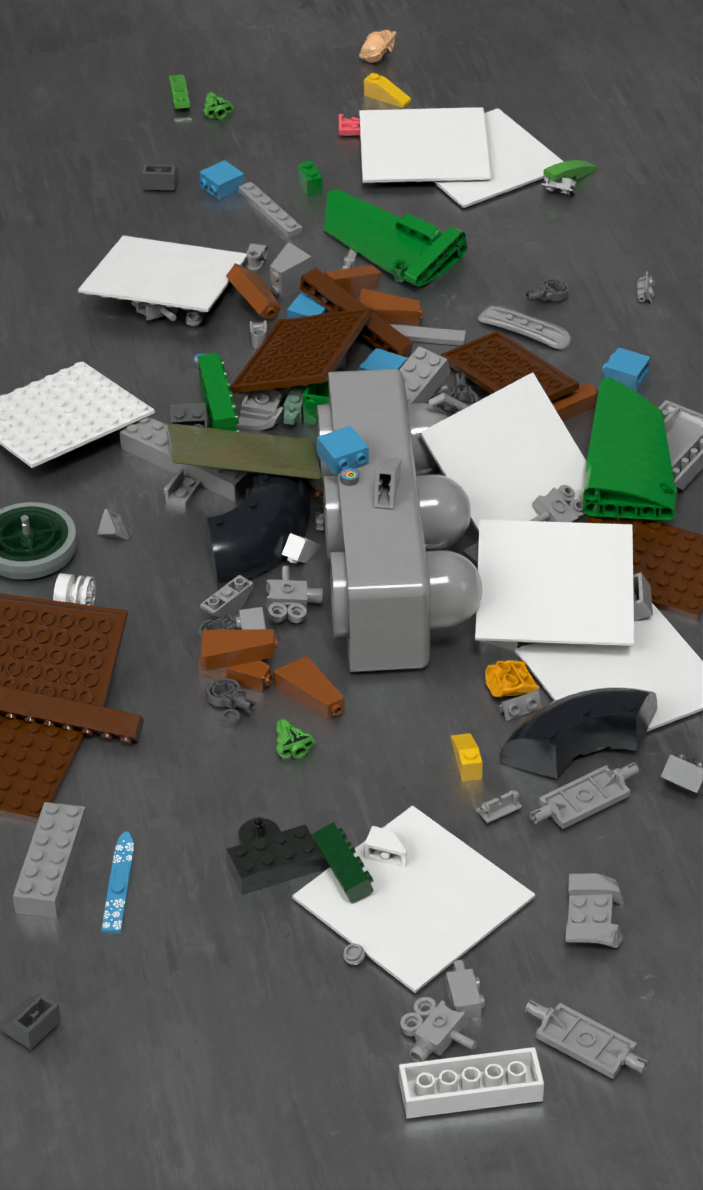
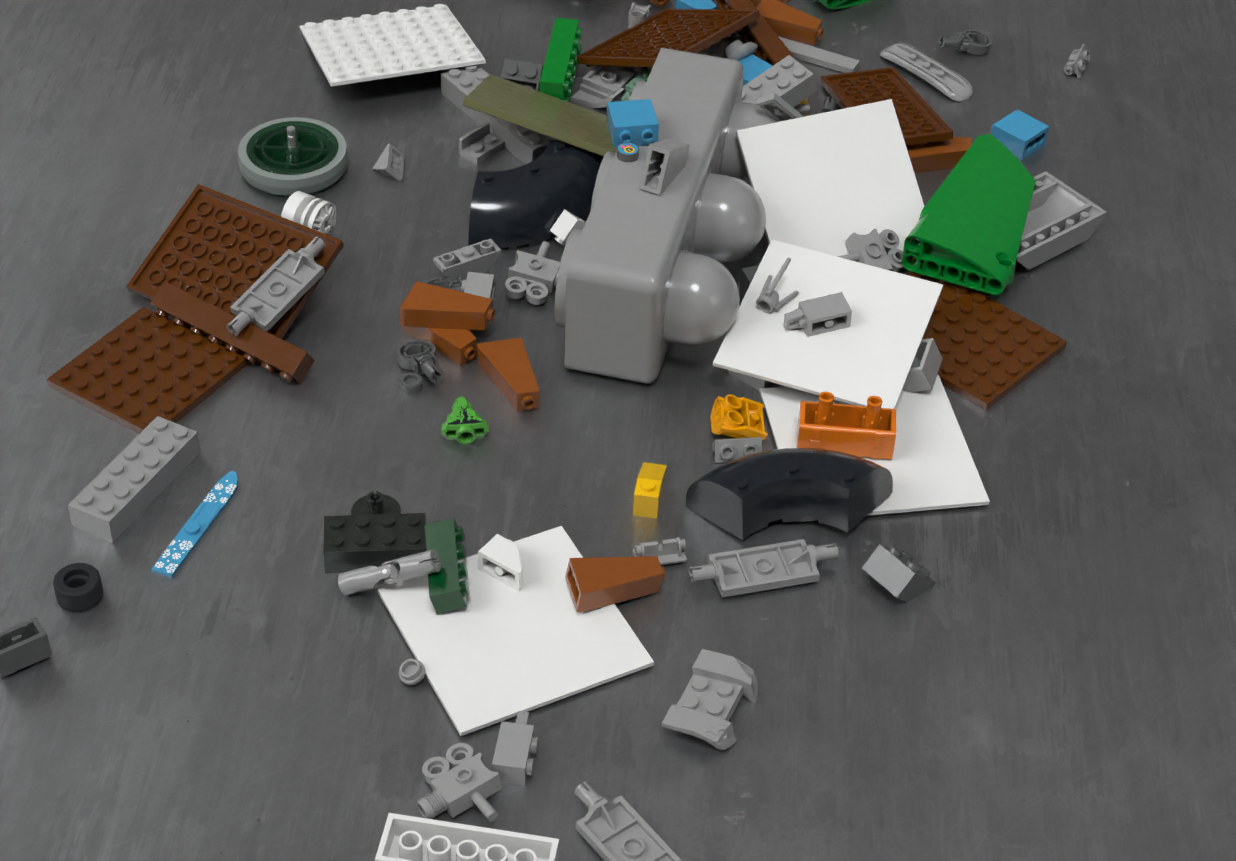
camera: 15 degrees right, 0 degrees up
none -> black tyre [53,563,103,612]
none -> light grey plate [226,237,326,336]
none -> light grey piece [338,549,441,595]
none -> dark orange slope [565,556,665,612]
none -> light grey hat [723,40,758,61]
none -> light grey plant [756,258,799,313]
none -> light grey hinge [784,292,852,337]
none -> orange piece [797,392,896,460]

